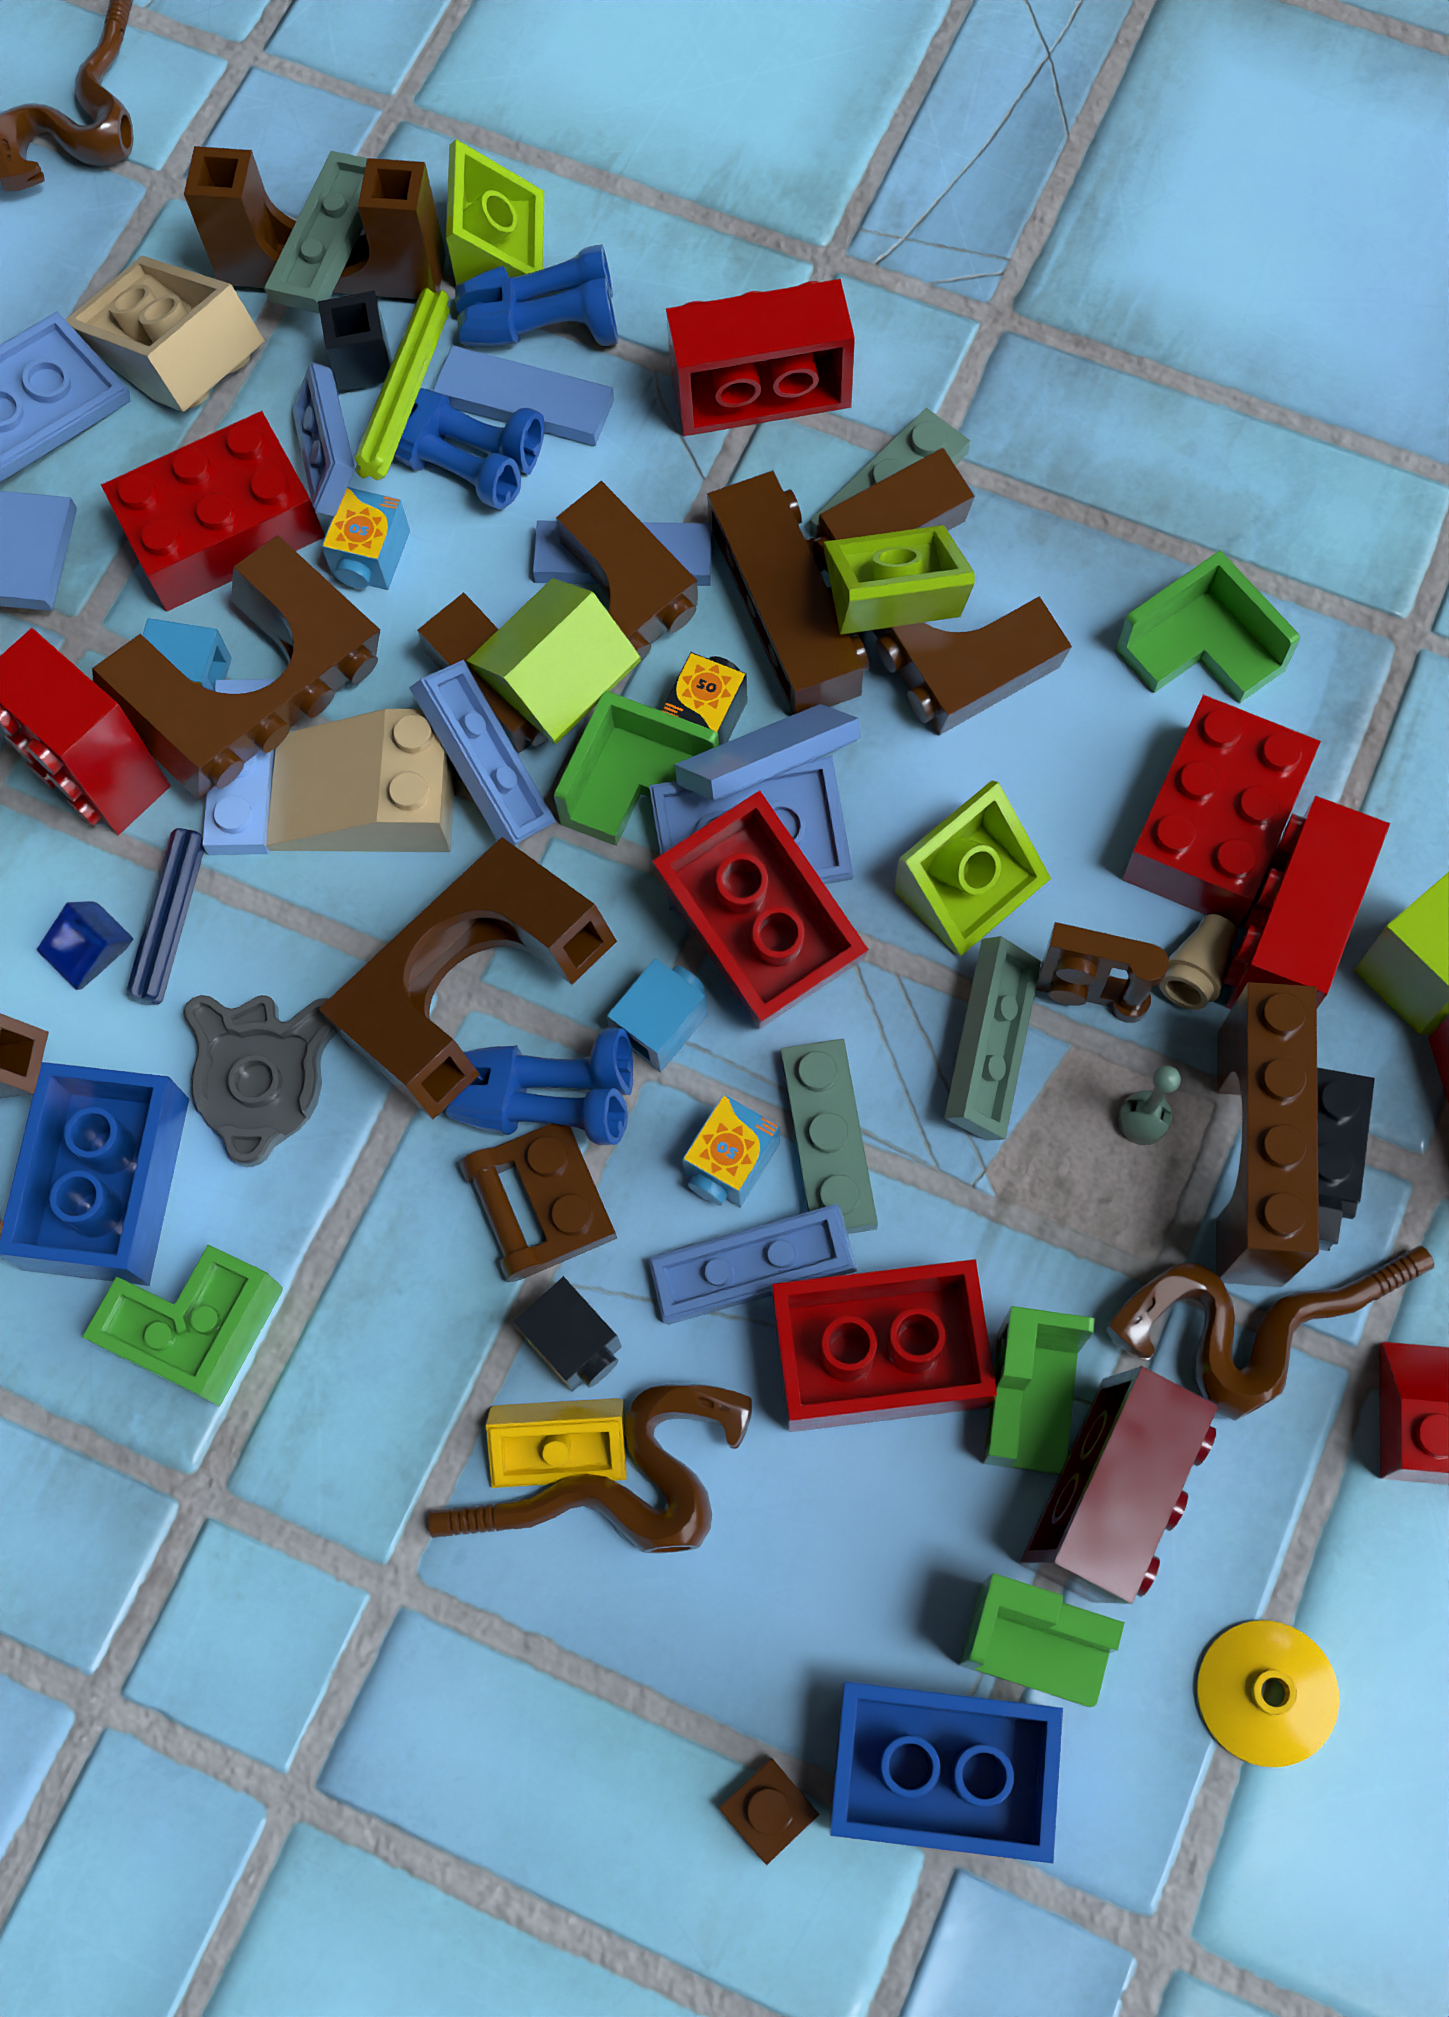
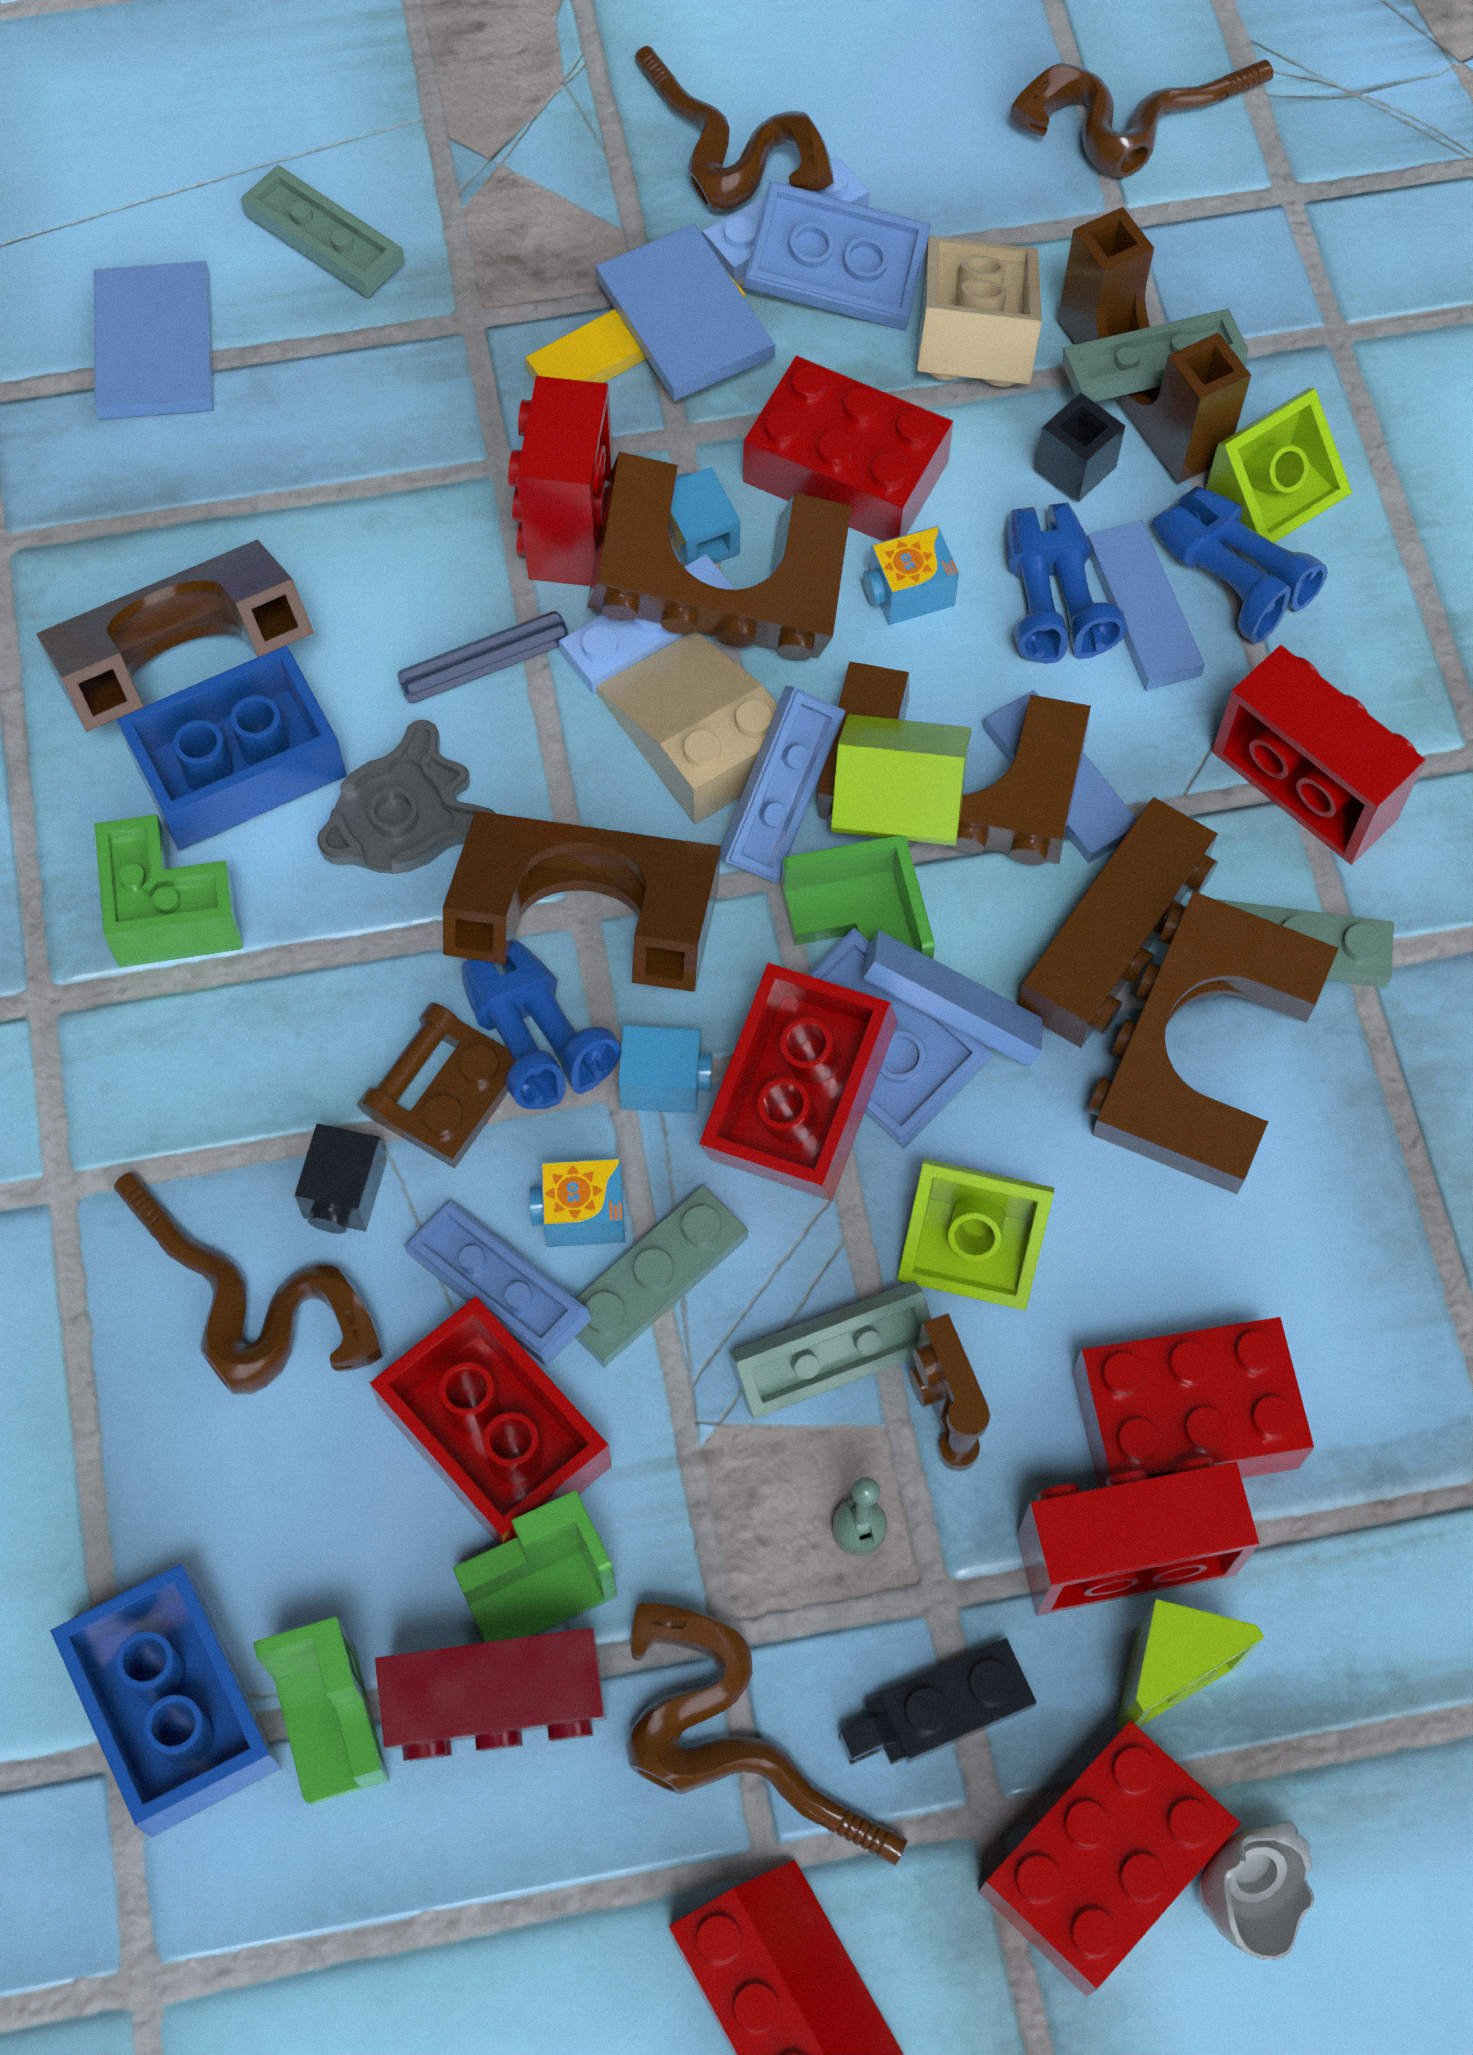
camera: 50 degrees right, 5 degrees down
clear blue slope [36,901,134,990] -> none
medium blue tile [292,362,355,516] -> none
lime axle [354,288,450,481] -> none
yellow slope [486,1398,627,1488] -> none
brick [661,652,748,746] -> none
reddish brown plate [719,1758,820,1866] -> none
lime slope [824,525,975,634] -> none
bright green panel [1115,550,1300,704] -> none
tan cone [1159,914,1238,1010] -> none
yellow dish [1196,1620,1339,1767] -> none
reddish brown arch [1216,982,1319,1287] -> none

